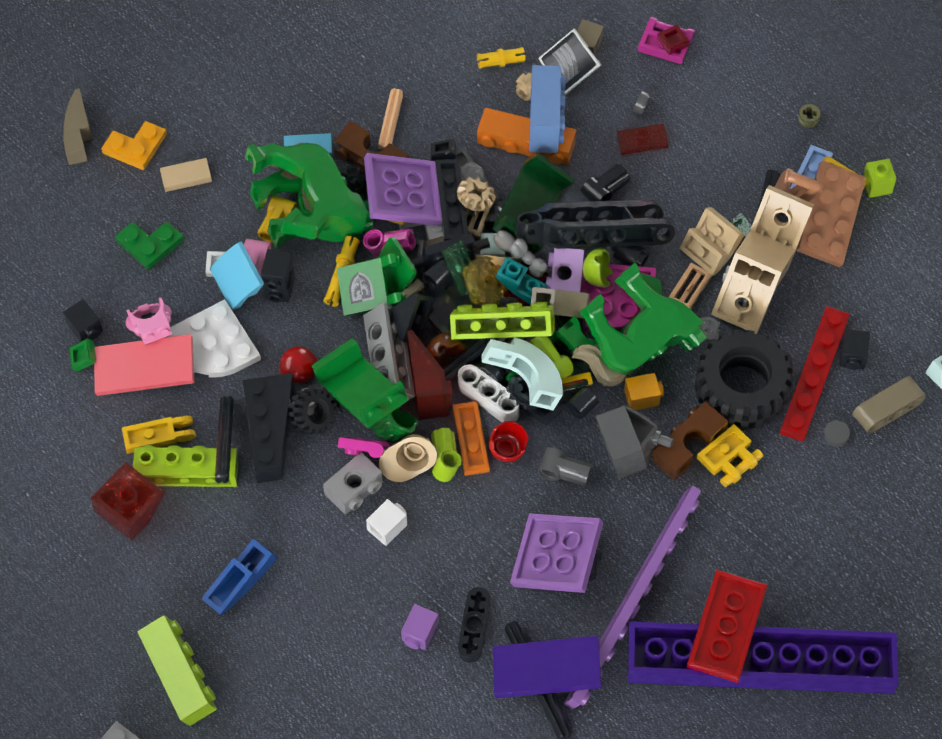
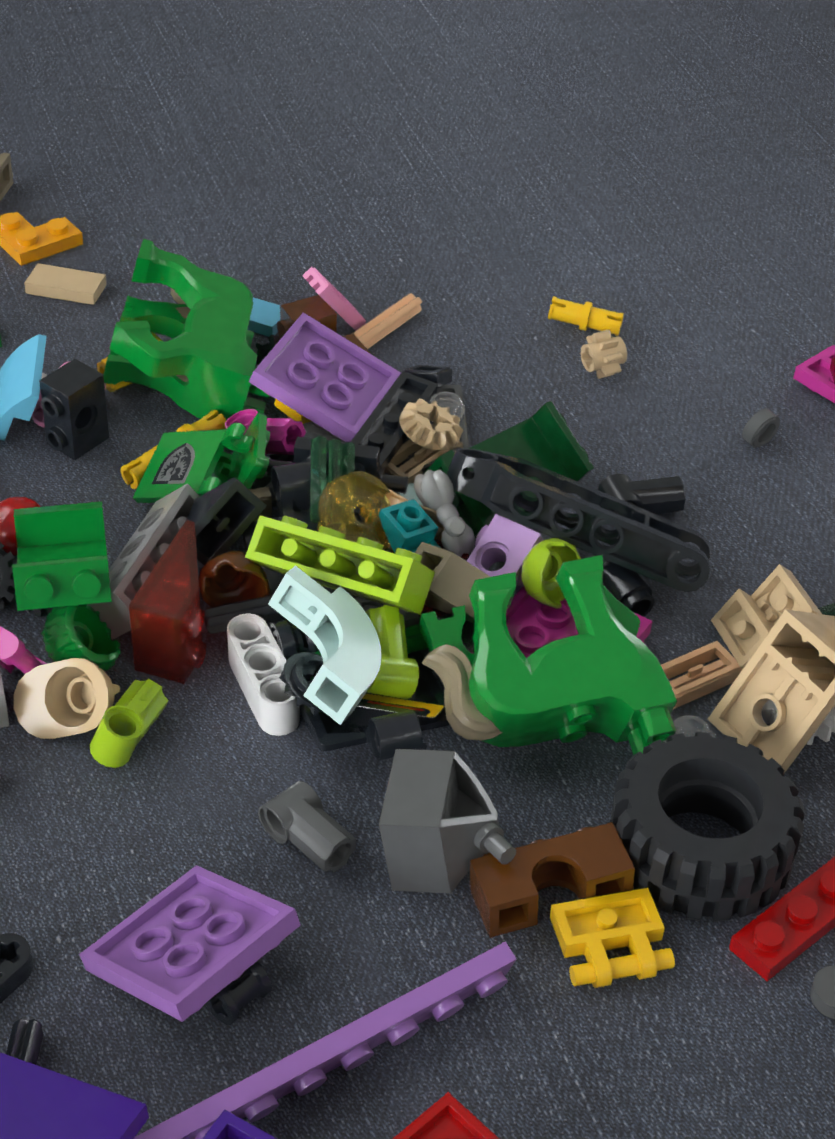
camera: 25 degrees right, 20 degrees down
orange tile [452,401,490,476] -> none
orange brick [477,108,577,165] -> none
red hair [489,421,529,462] -> none
medium blue brick [529,65,566,153] -> none
slope [538,29,602,95] -> none
dark tan brick [577,19,604,56] -> none
clear red plate [617,124,669,155] -> none
light orange brick [624,373,664,410] -> none
none -> bright pink tile [302,267,366,331]

